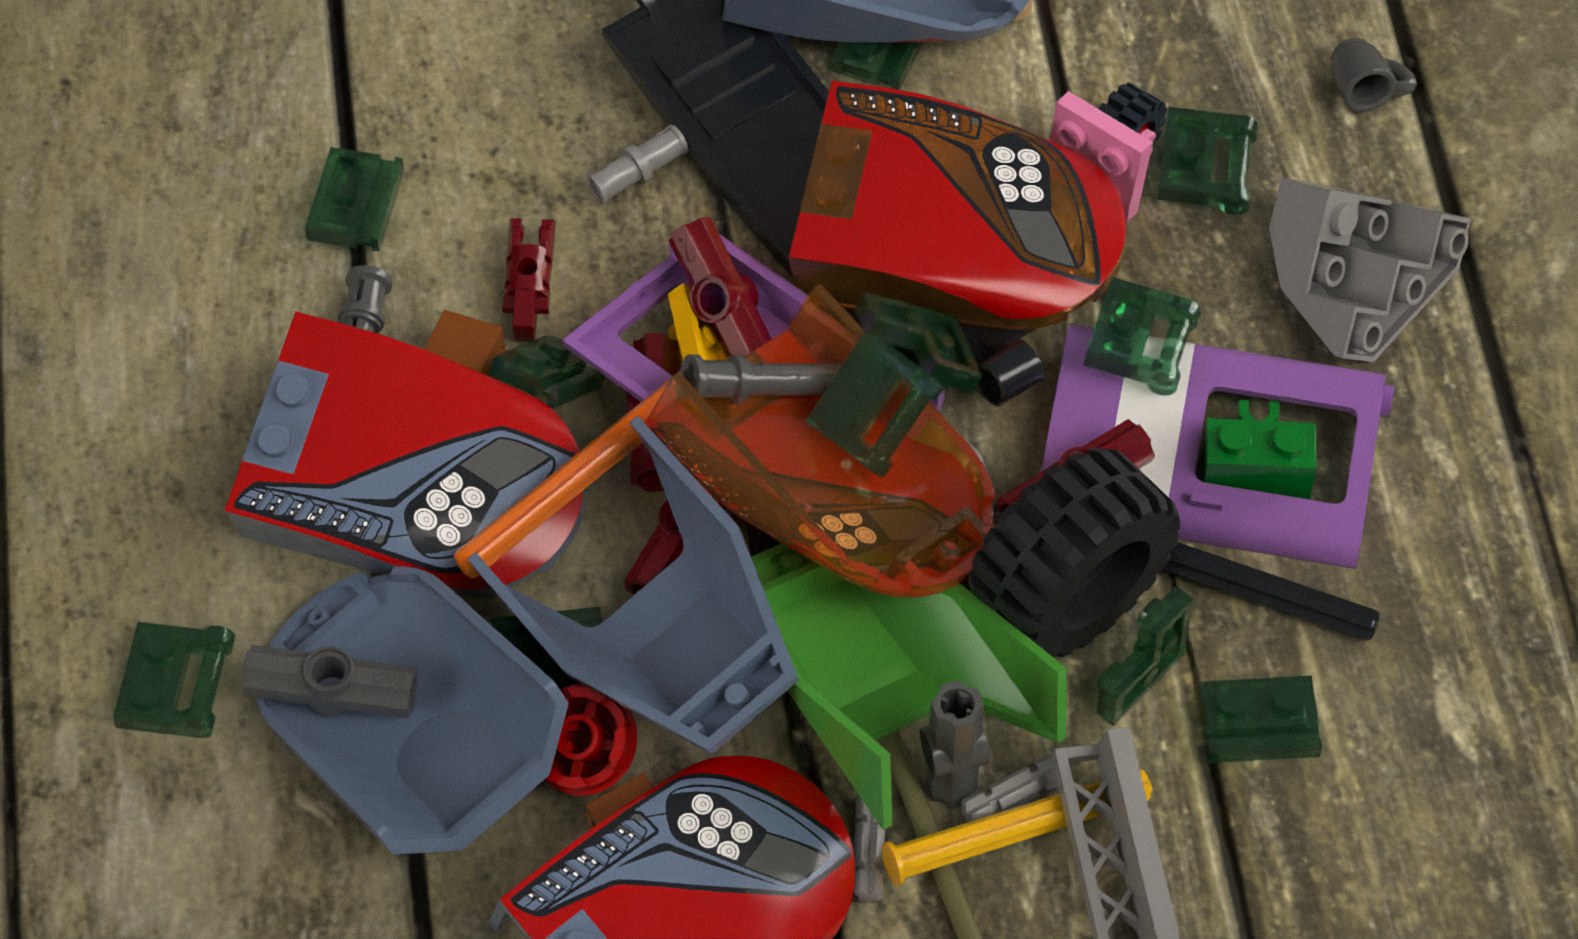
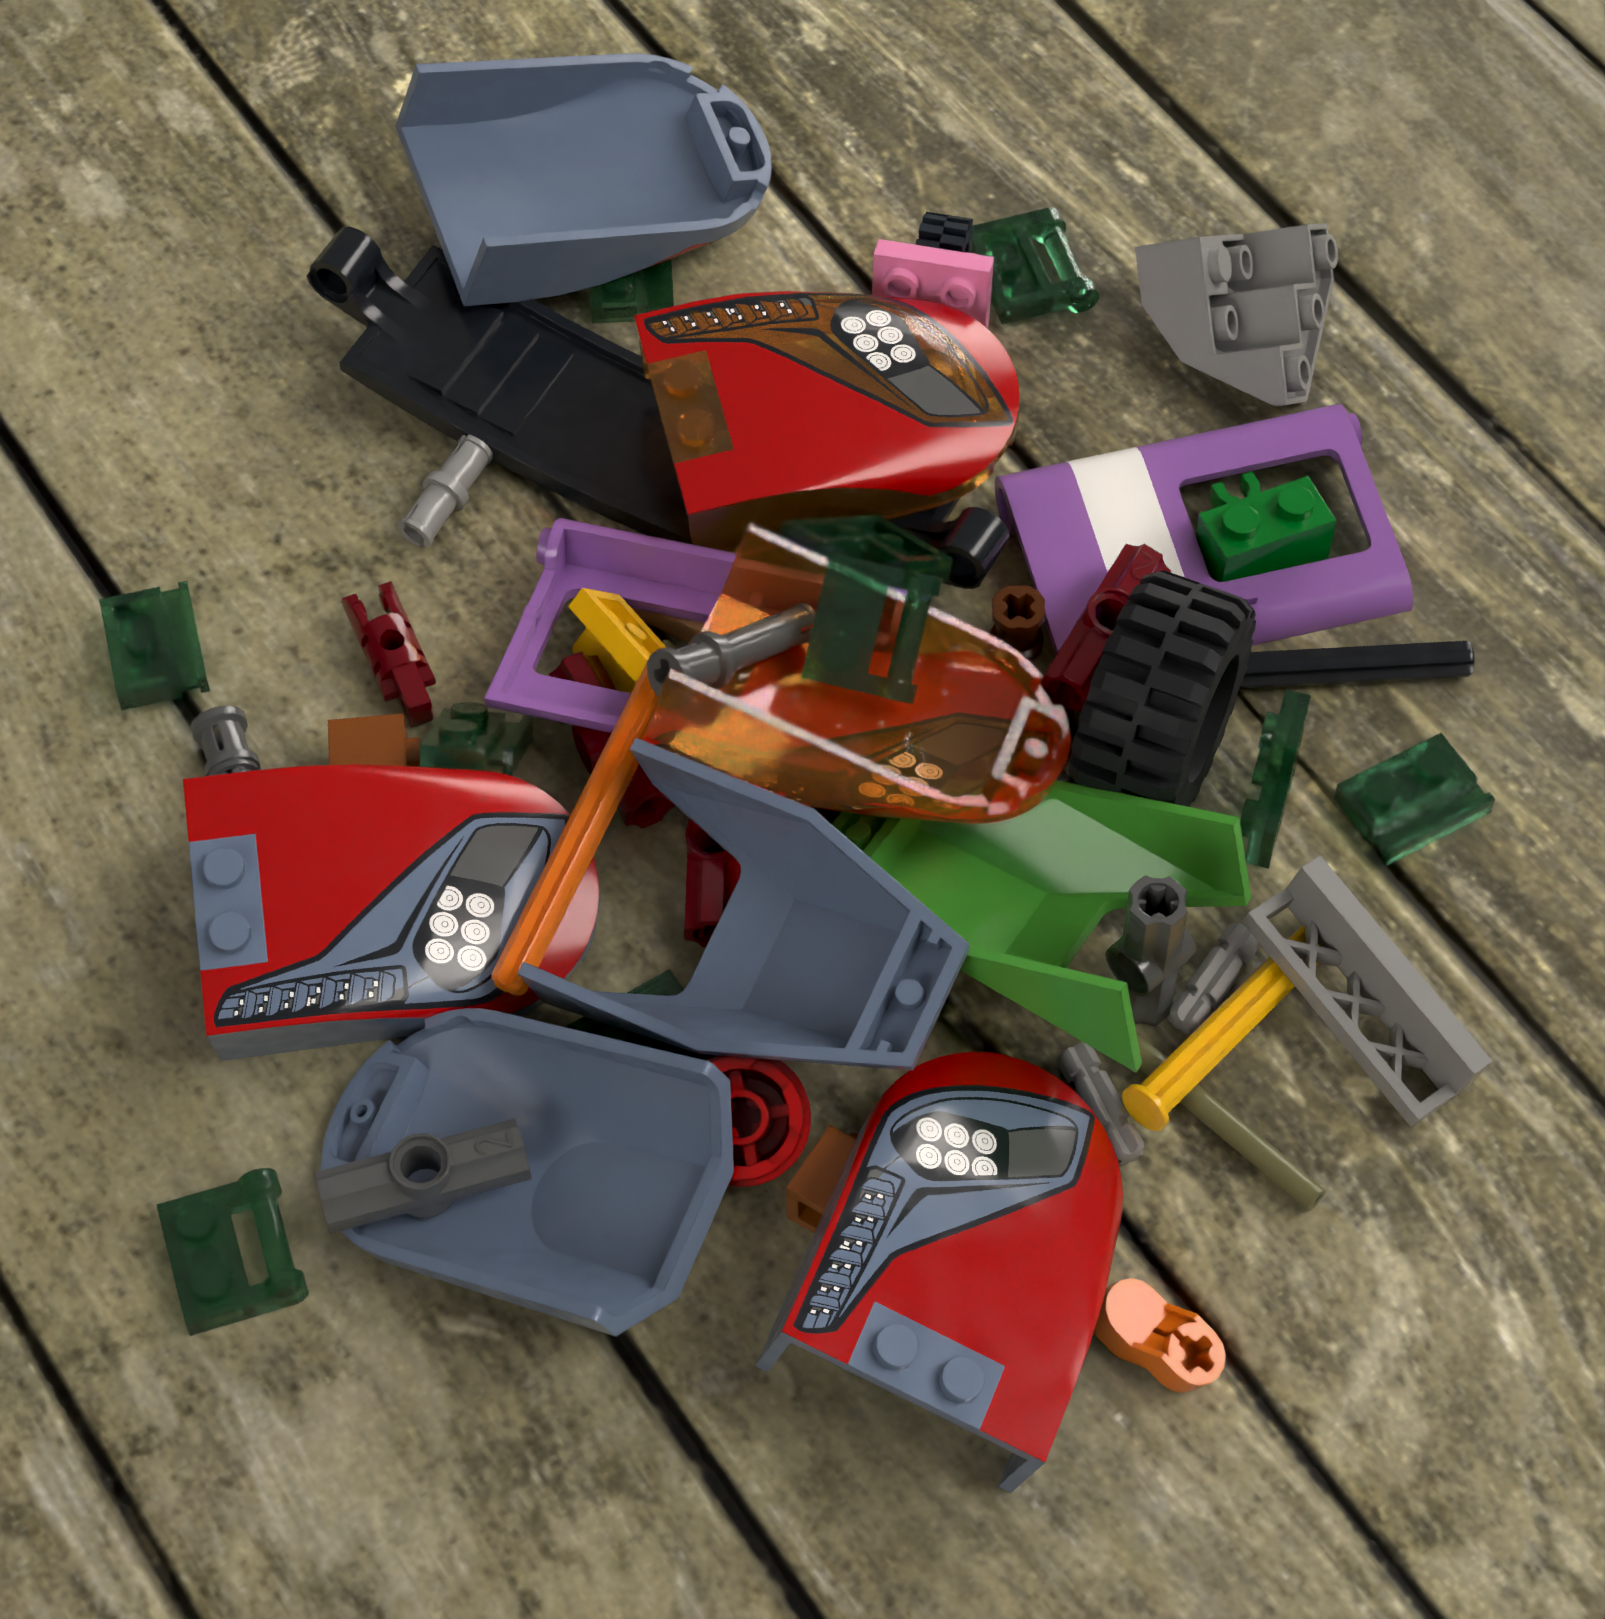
camera: 25 degrees left, 0 degrees up
dark red piece [668,217,773,363] -> none
clear green plate [1083,277,1201,396] -> none
dark grey piece [1331,38,1417,112] -> none
none -> reddish brown bush [989,585,1046,665]

